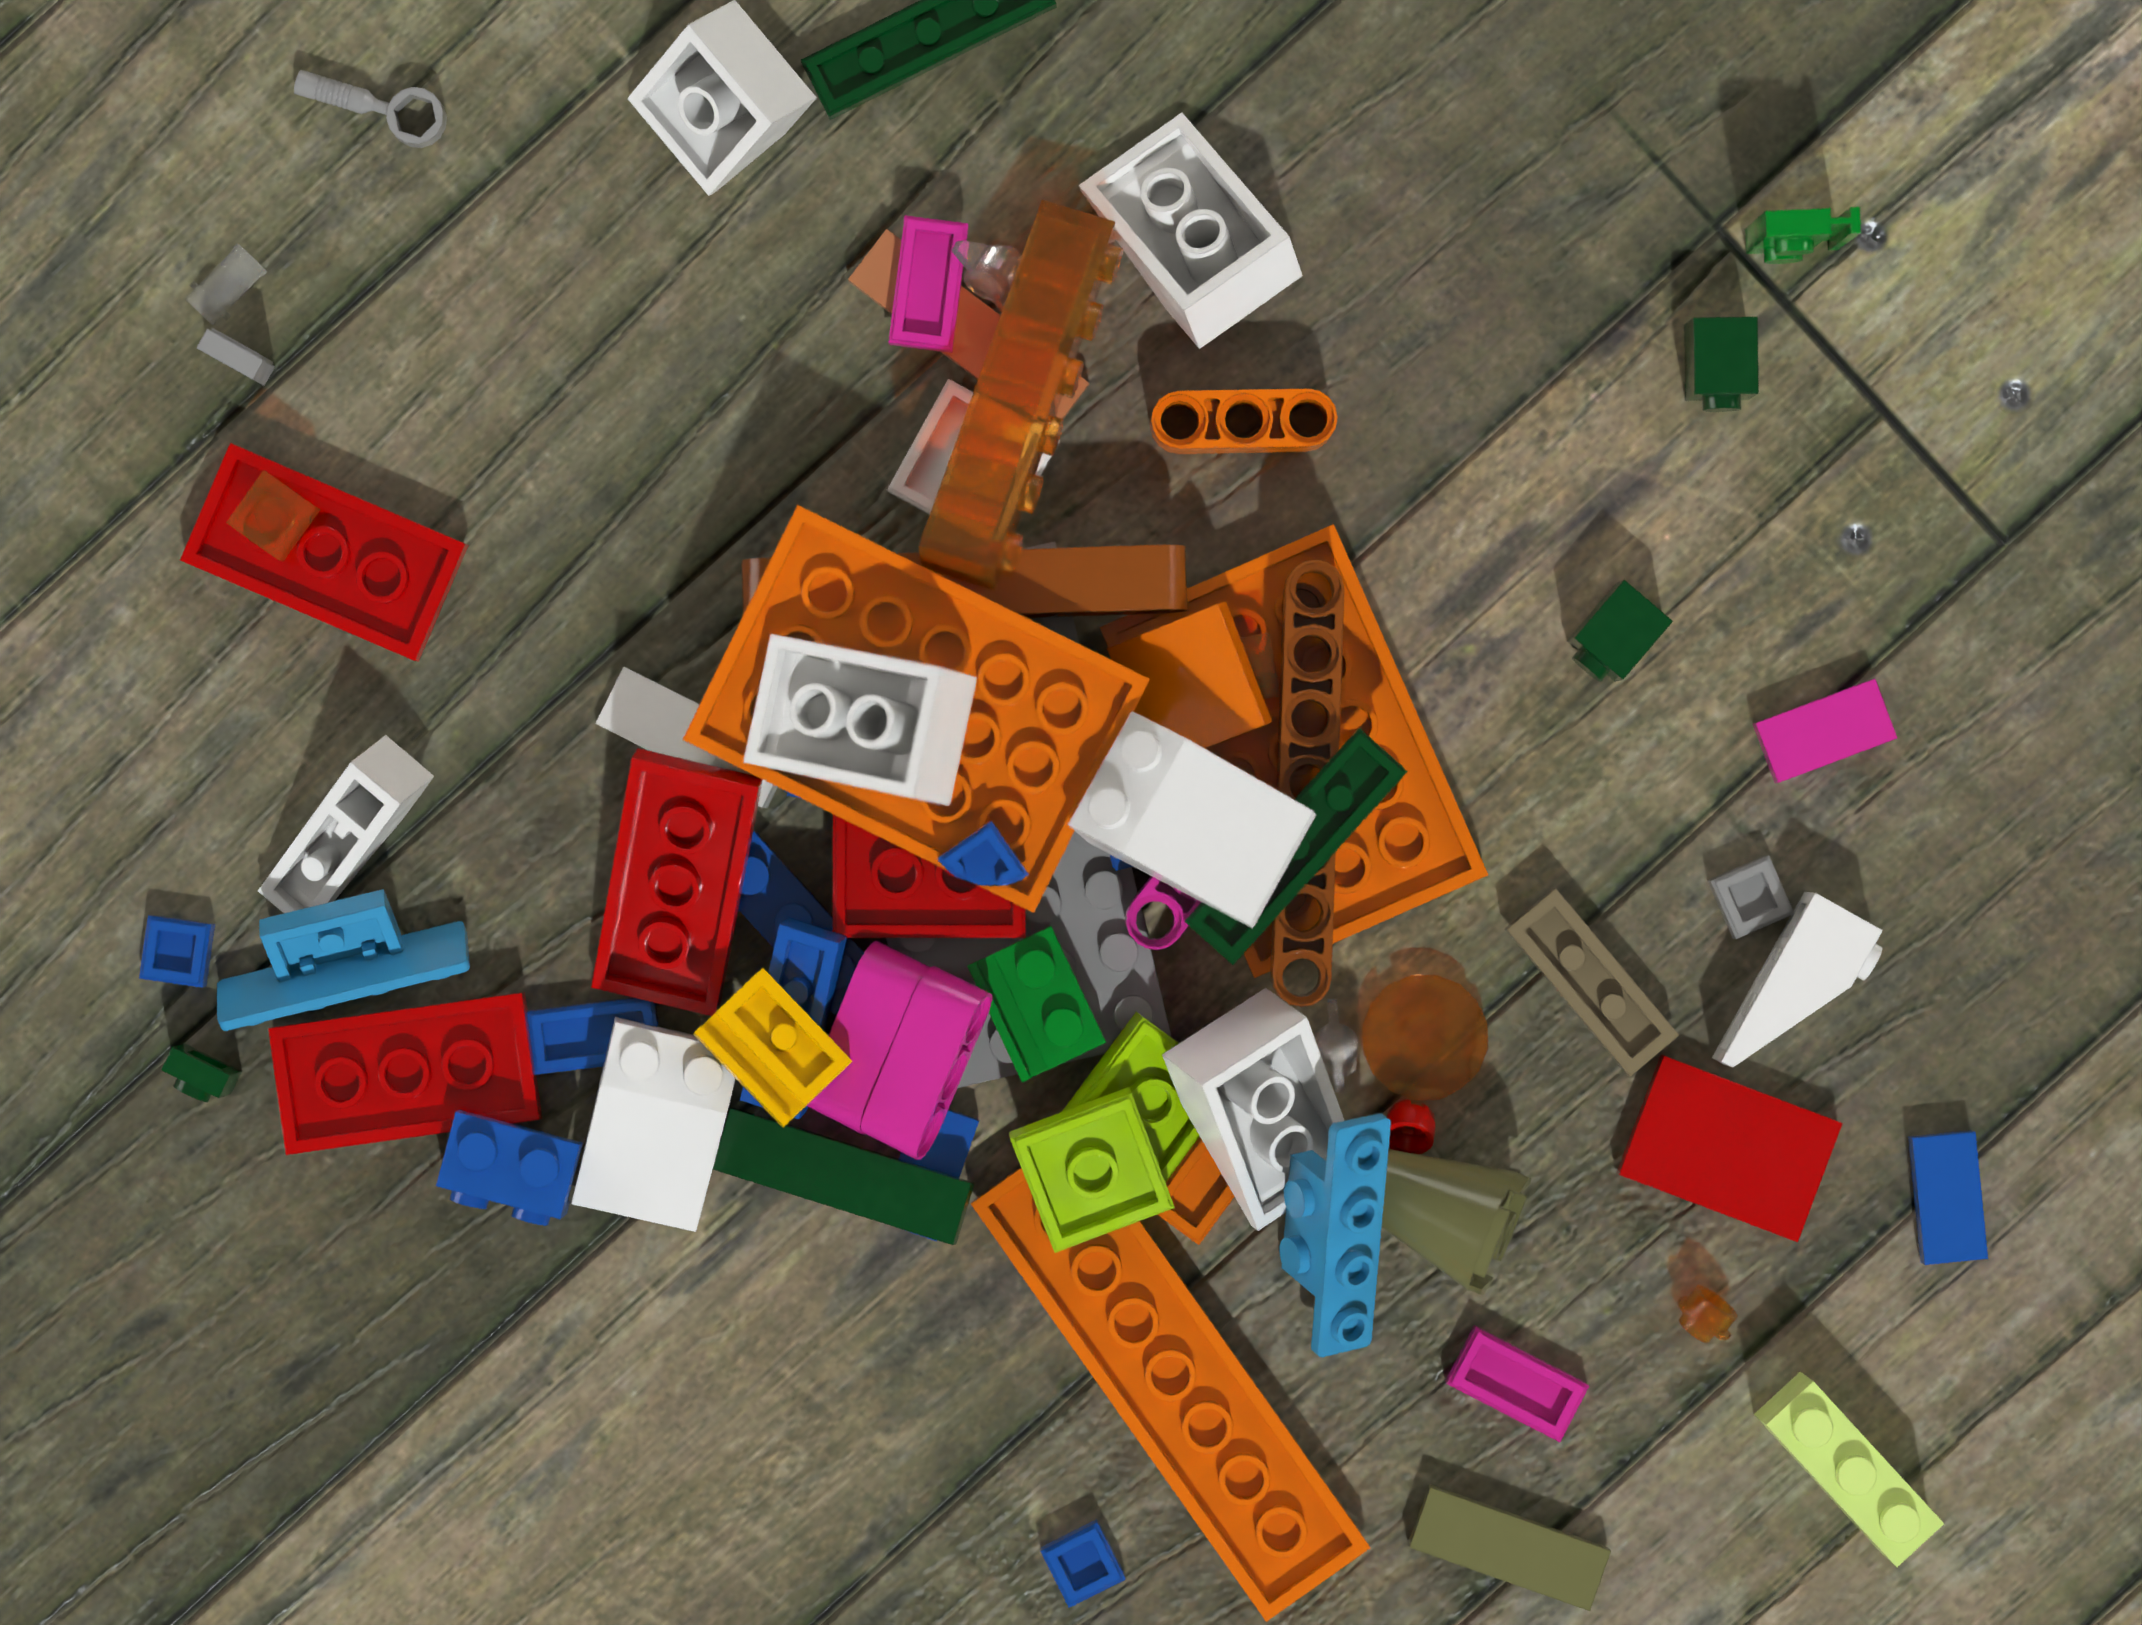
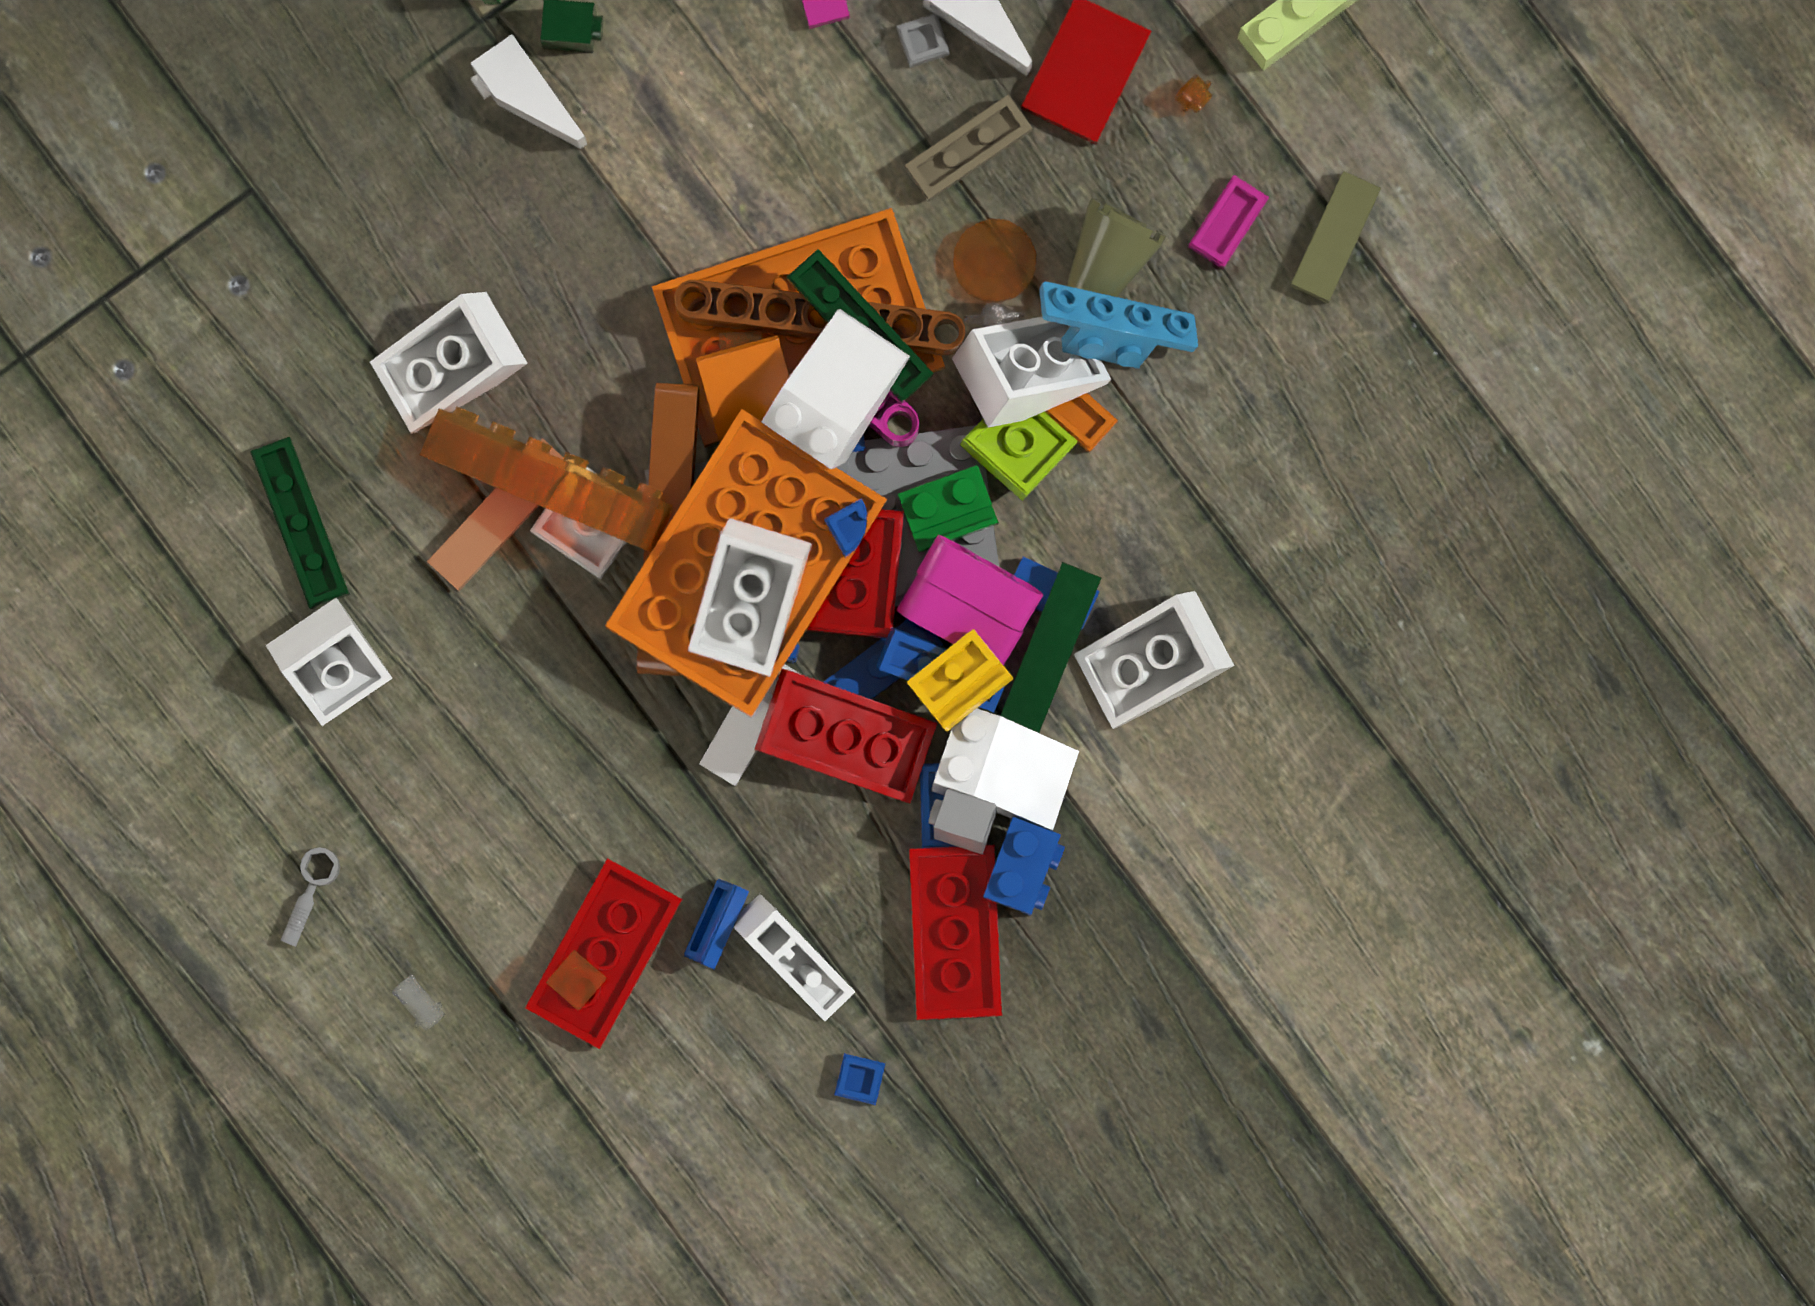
camera: 85 degrees left, 5 degrees down
dark green plate [161,1044,242,1102] -> none
light grey tile [197,328,275,386] -> none
dark azure bracket [217,889,470,1031] -> none
dark pink tile [888,215,969,353] -> none
clear piece [951,240,1021,320] -> none
orange plate [971,1167,1371,1622] -> none
lime tile [1009,1087,1175,1253] -> none
blue tile [1040,1519,1126,1608] -> none
orange beam [1150,389,1338,454] -> none
red hinge [1386,1099,1436,1154] -> none
dark green brick [1567,580,1673,682] -> none
none -> white slope [470,34,587,149]
none -> blue tile [684,879,749,969]
none -> light grey brick [928,788,996,854]
none -> white slope [1074,591,1234,729]

